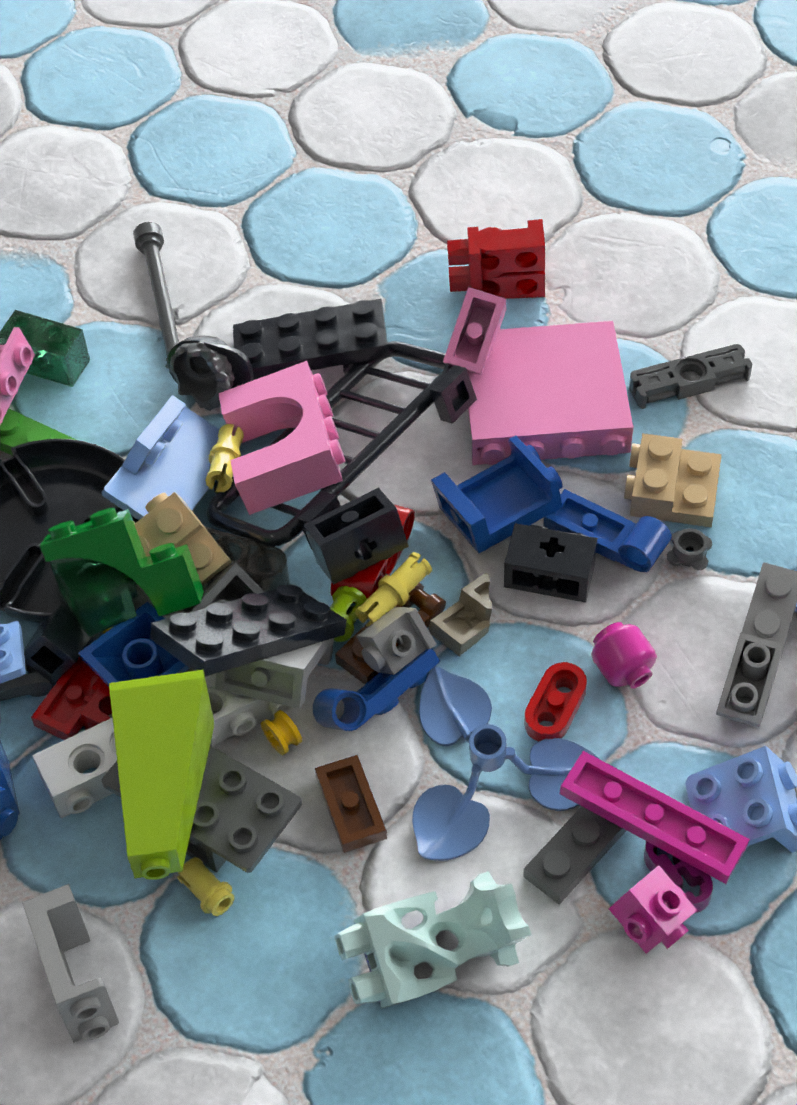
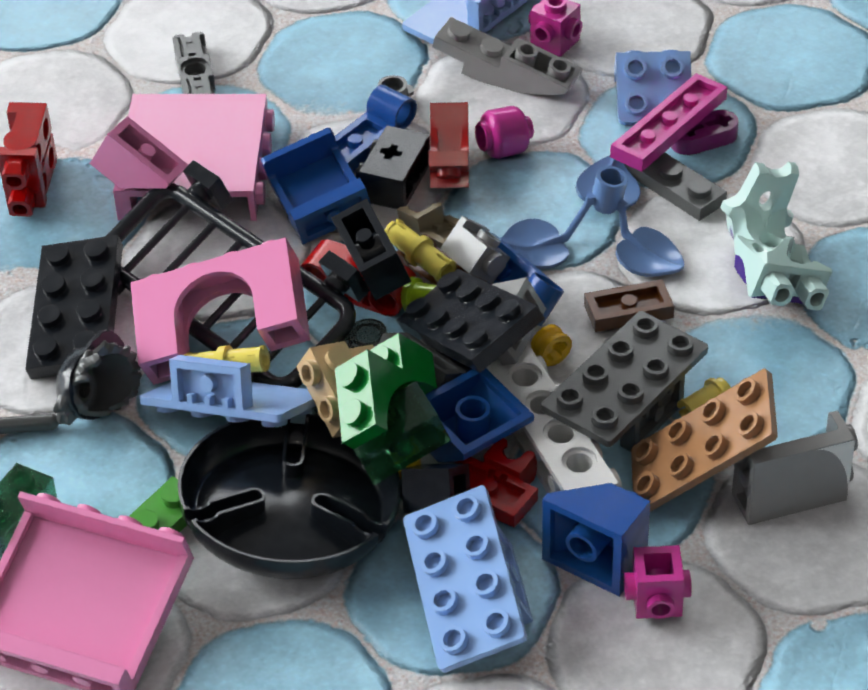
camera: 85 degrees left, 10 degrees down
lime slope [109,670,215,880] -> none
red plate [524,662,587,742] -> none
dark pink brick [609,866,697,954] -> none
tan plate [624,433,722,528] -> none
none -> red arch [429,102,469,189]
none -> medium nougat bracket [631,368,778,512]

